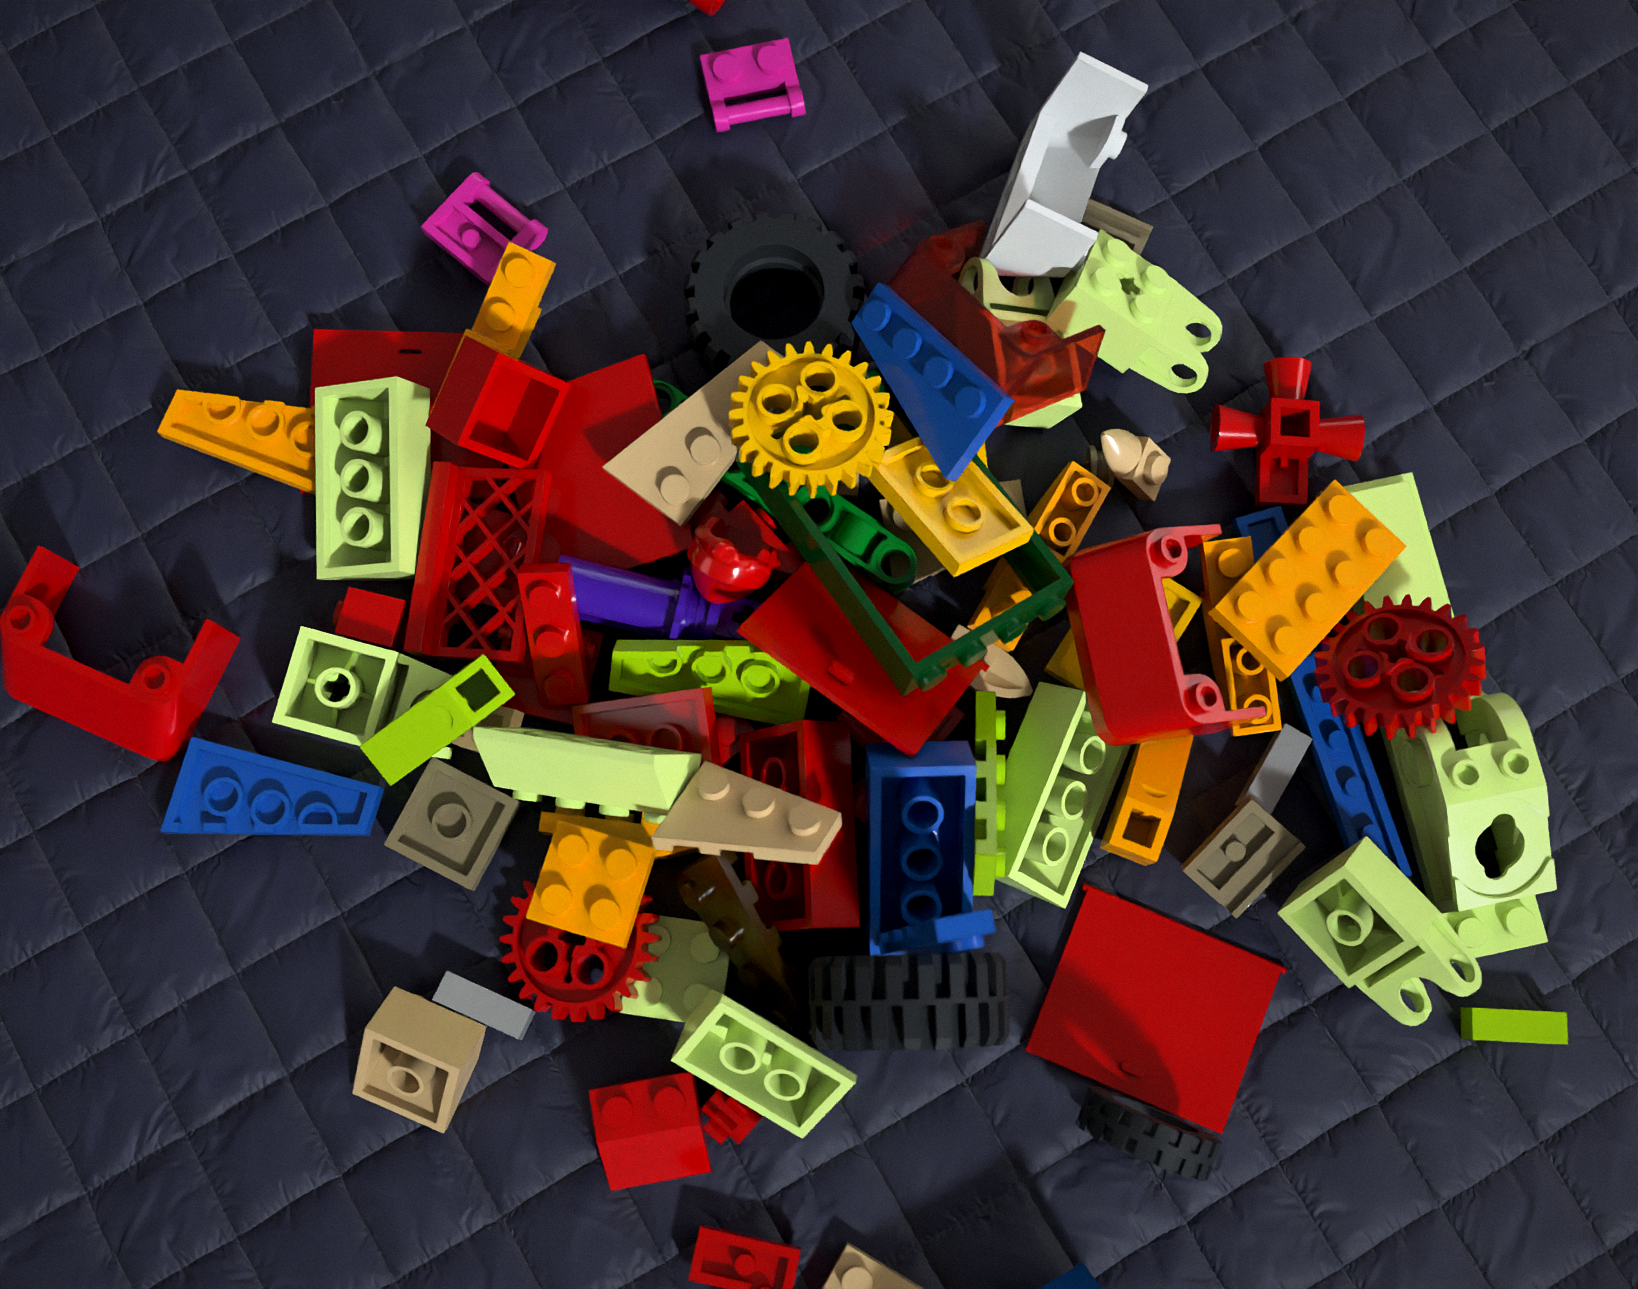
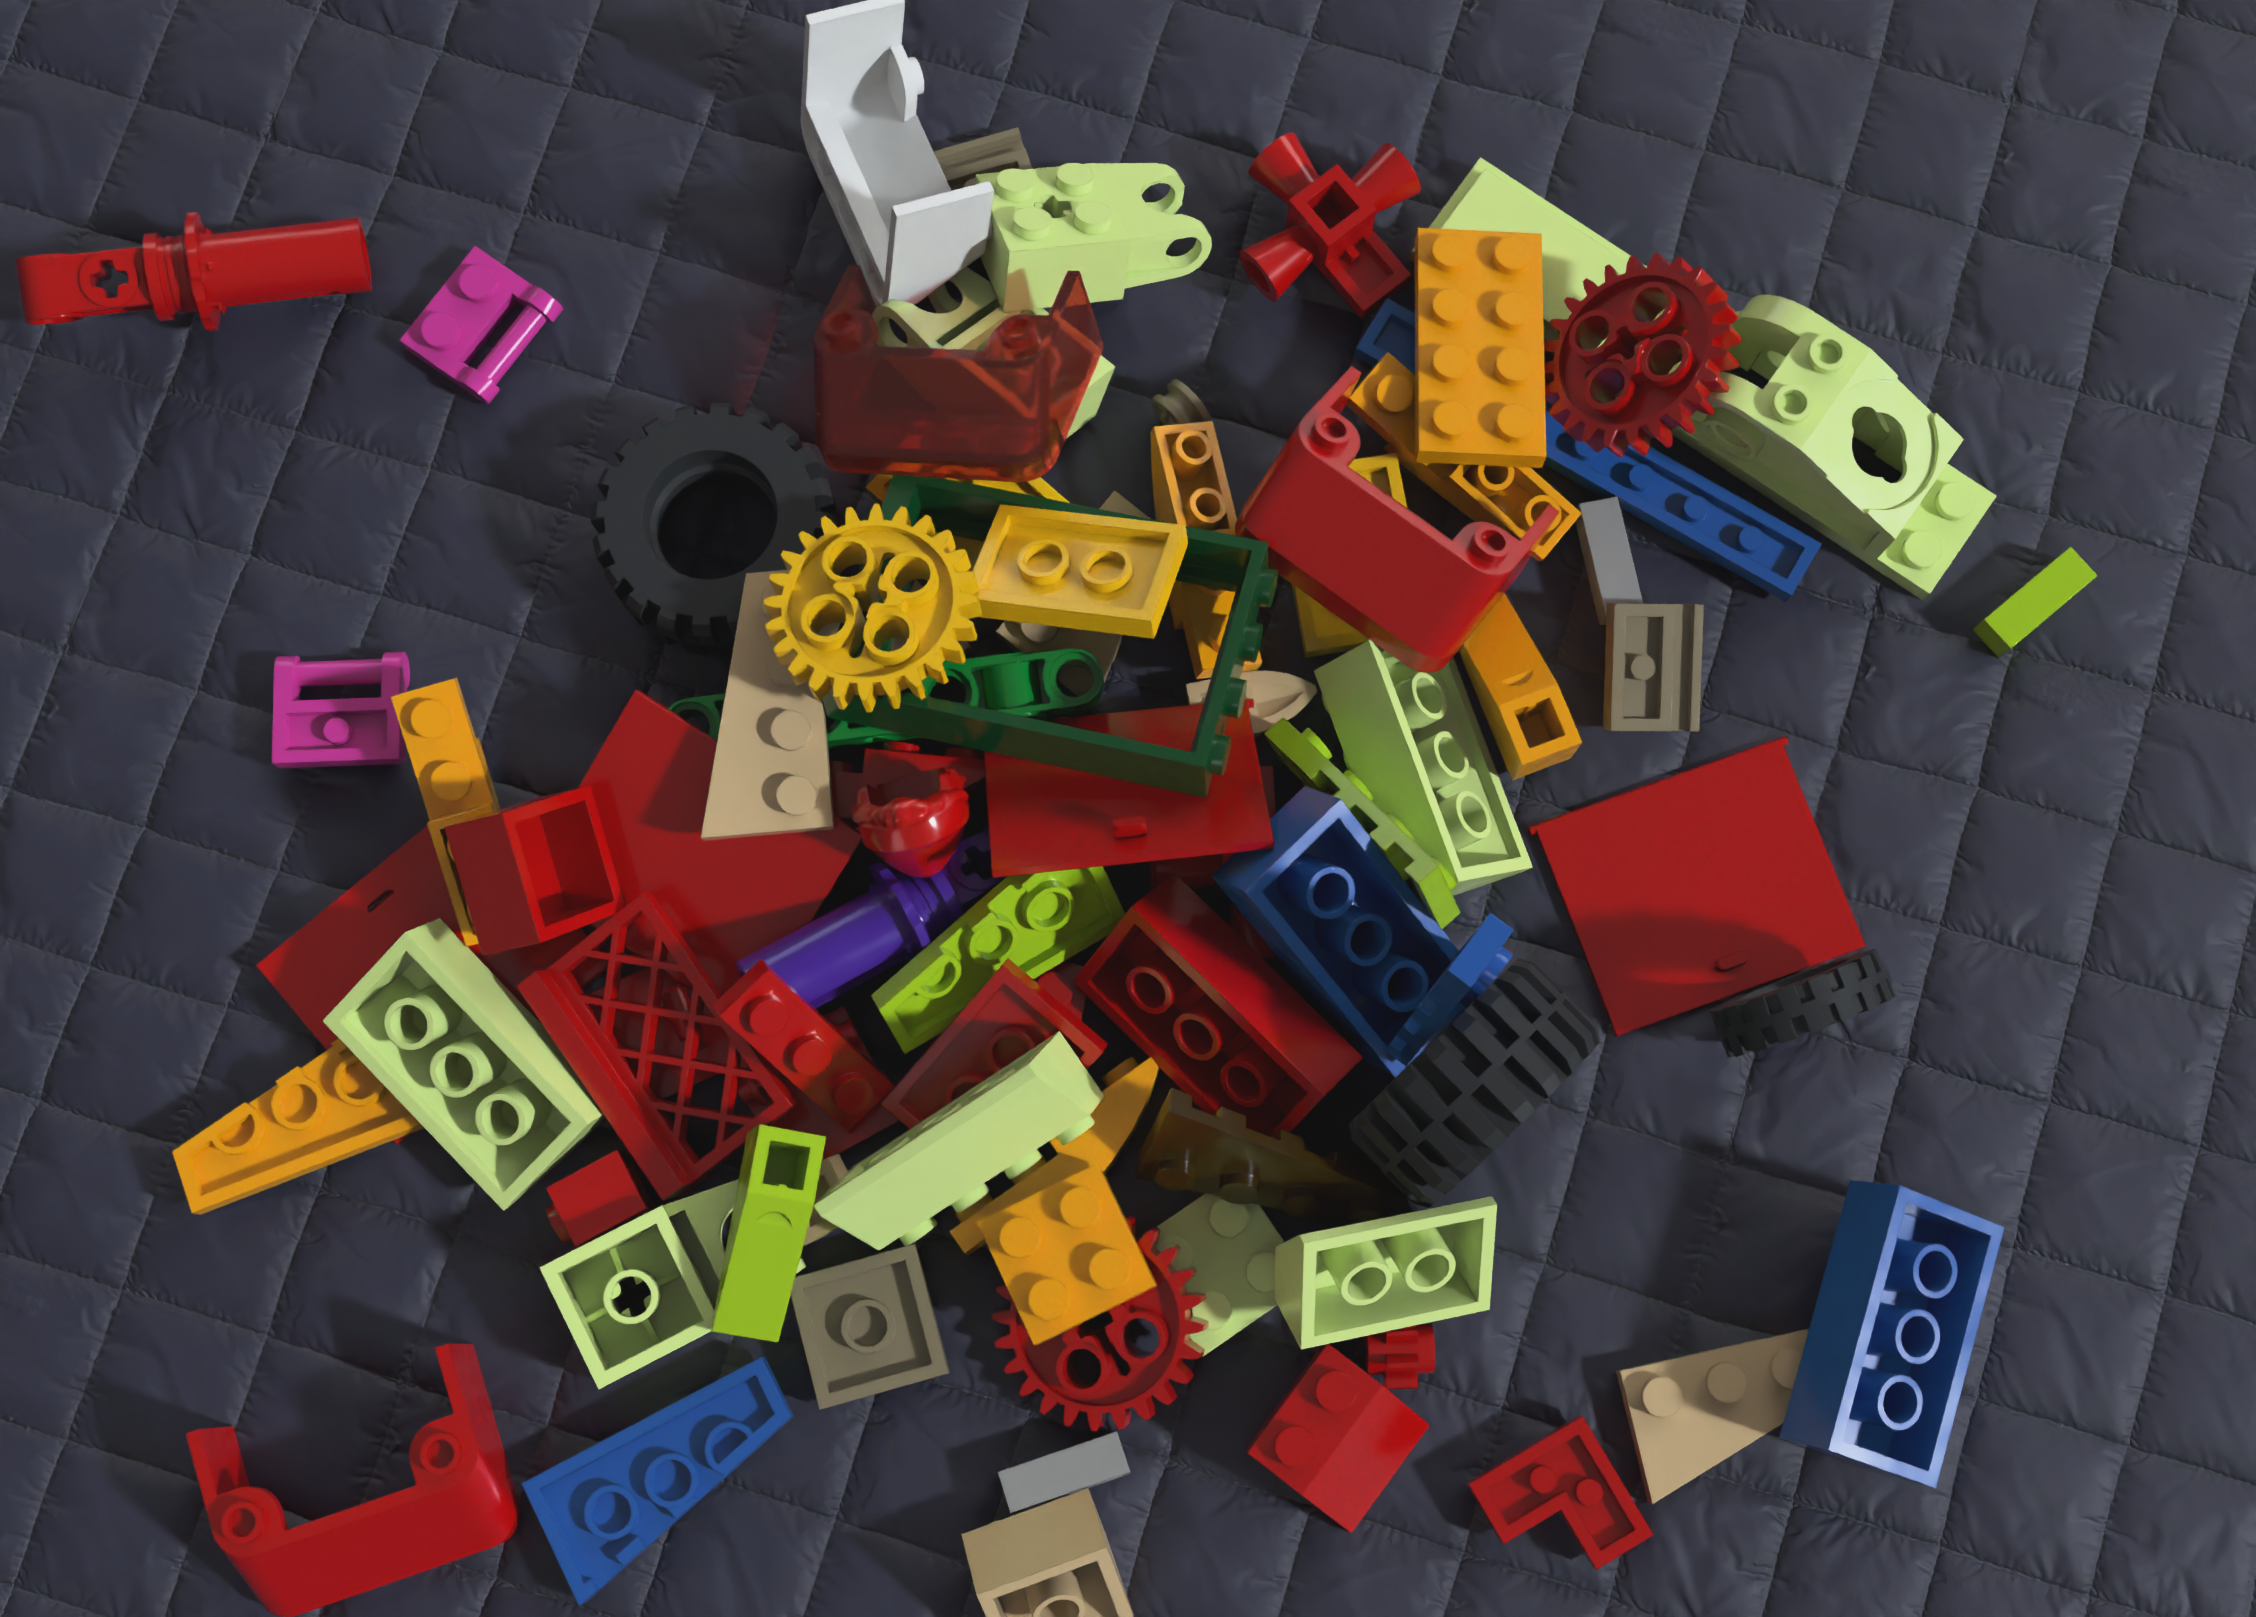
camera: 40 degrees left, 0 degrees up
tan wing [651,761,842,865] -> none
blue wing [851,282,1015,481] -> none
tan plate [1100,429,1171,501] -> none
yellowish green brick [1277,836,1482,1026] -> none

